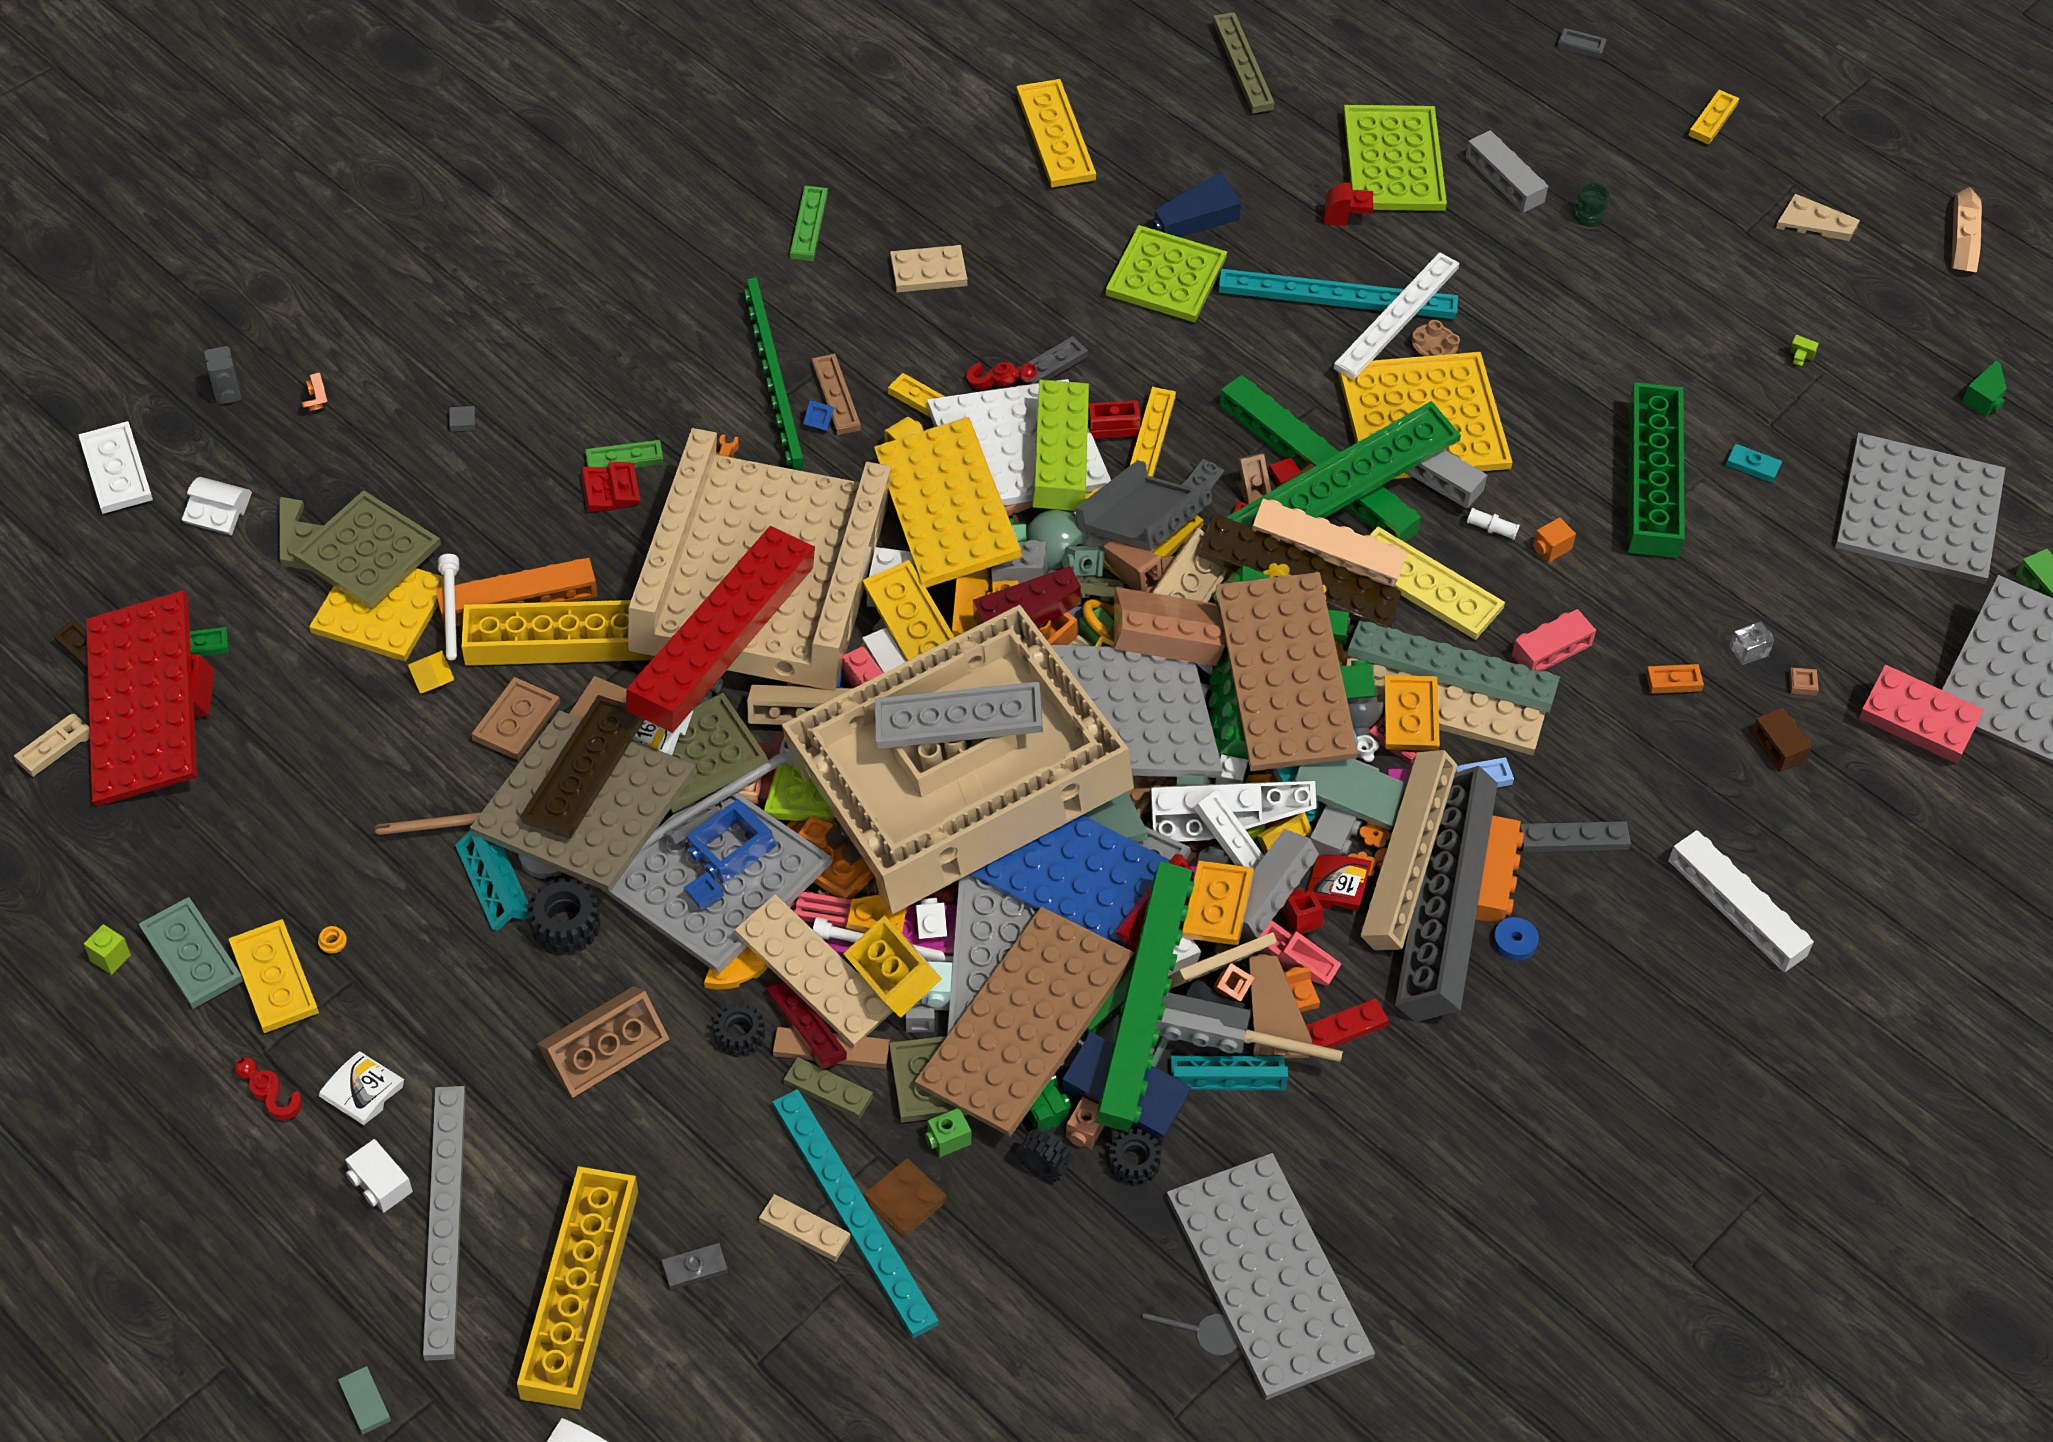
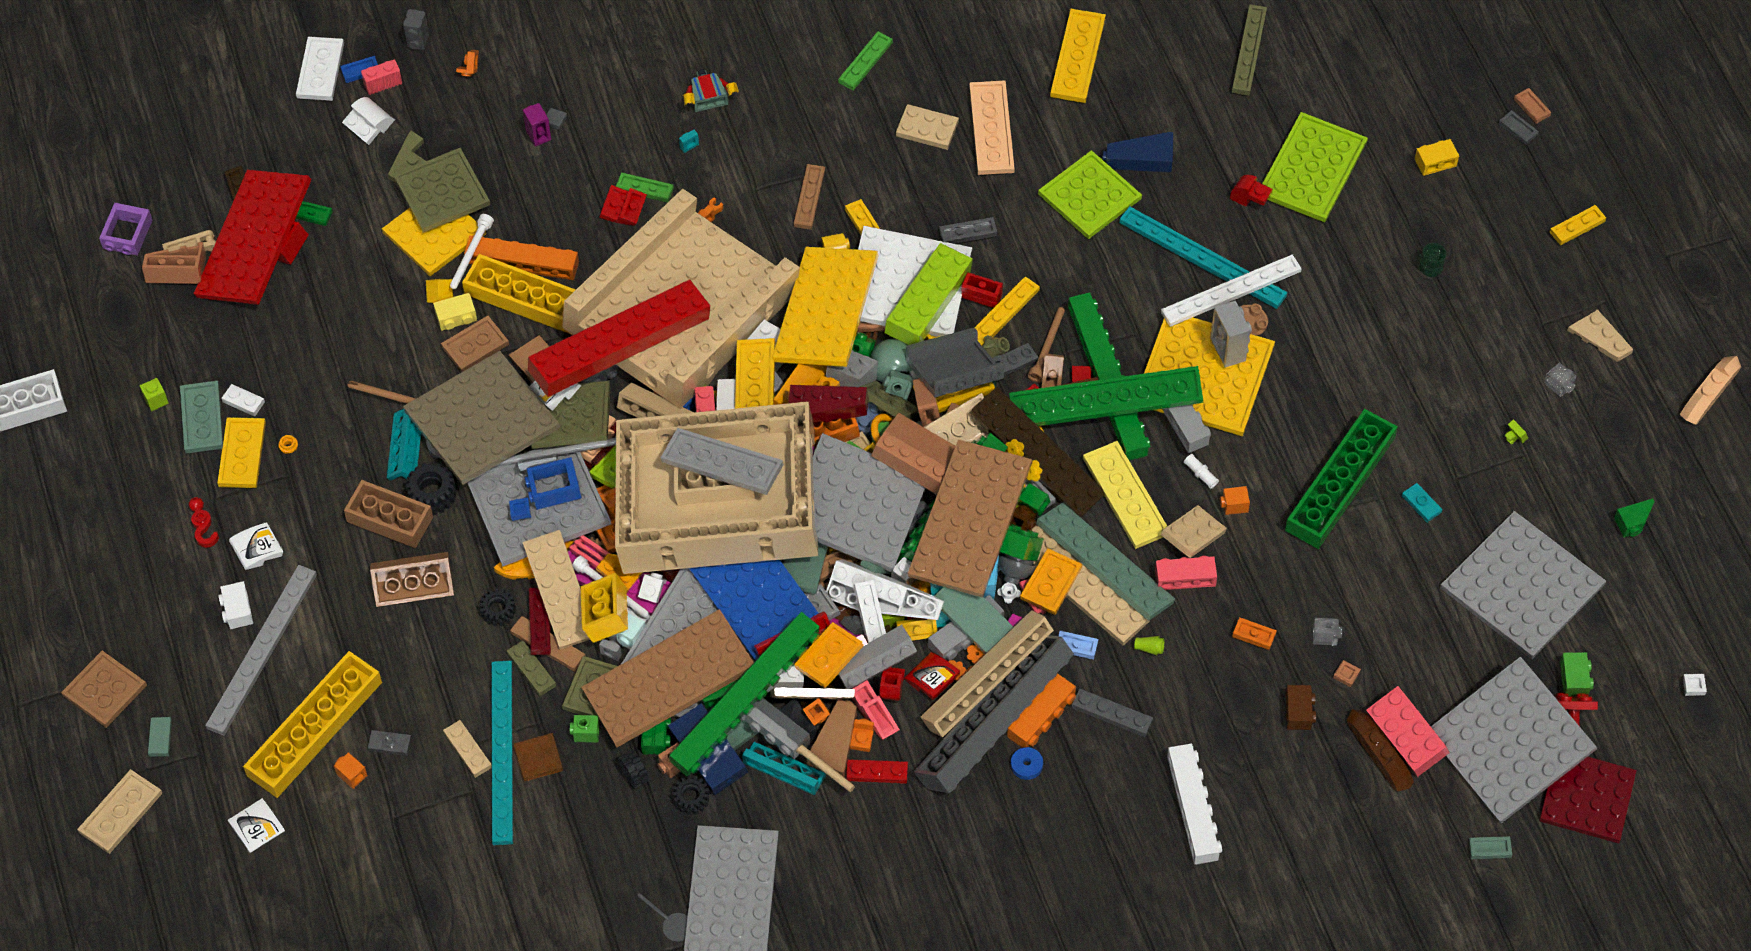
camera: 30 degrees right, 5 degrees up
dark brown plate [520,695,645,839] -> none
green plate [744,277,803,471] -> none
blue plate [803,400,835,431] -> none
red piece [966,362,1037,390] -> none
light nougat brick [1252,499,1408,587] -> none
light grey brick [1466,130,1548,213] -> none
none -> medium nougat plate [61,650,147,728]
none -> nougat wedge [142,241,206,284]
none -> white plate [222,384,265,416]
none -> orange brick [334,752,368,789]
none -> blue tile [340,56,378,83]
none -> medium nougat brick [344,480,433,548]
none -> coral brick [361,59,402,95]
none -> light yellow brick [433,293,477,331]
none -> magenta brick [523,103,551,147]
none -> teal plate [679,130,699,153]
none -> torso [683,69,739,112]
none -> light nougat plate [970,81,1014,175]
none -> olive rock [982,335,1010,358]
none -> medium nougat piece [1028,307,1065,382]
none -> lime cone [1135,636,1164,655]
none -> tan plate [1161,505,1227,558]
none -> light grey brick [1210,300,1252,368]
none -> reddish brown brick [1347,709,1414,791]
none -> yellow brick [1415,139,1459,176]
none -> nougat tile [1514,88,1551,124]
none -> clear brick [1544,362,1577,397]

